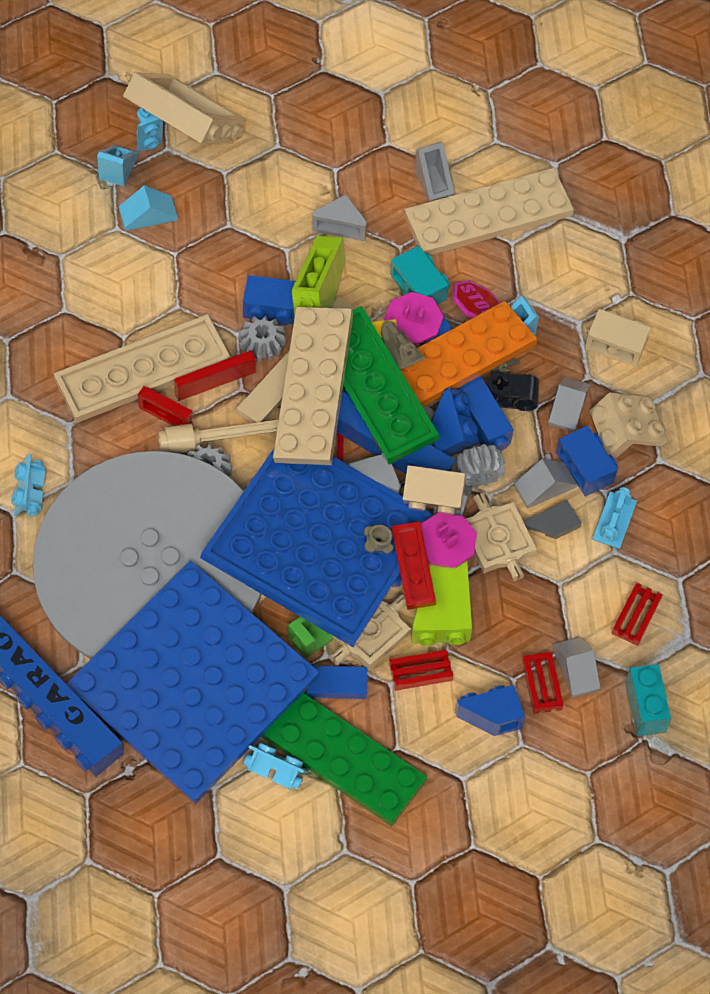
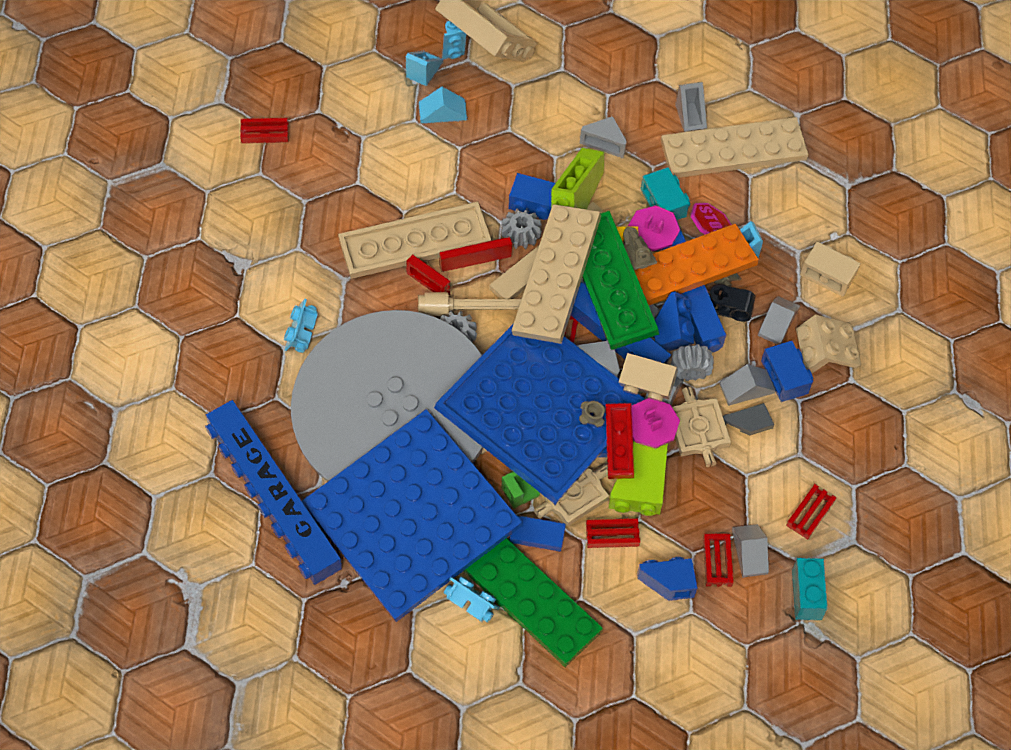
camera: 10 degrees right, 0 degrees up
medium azure hinge [593,487,637,549] -> none

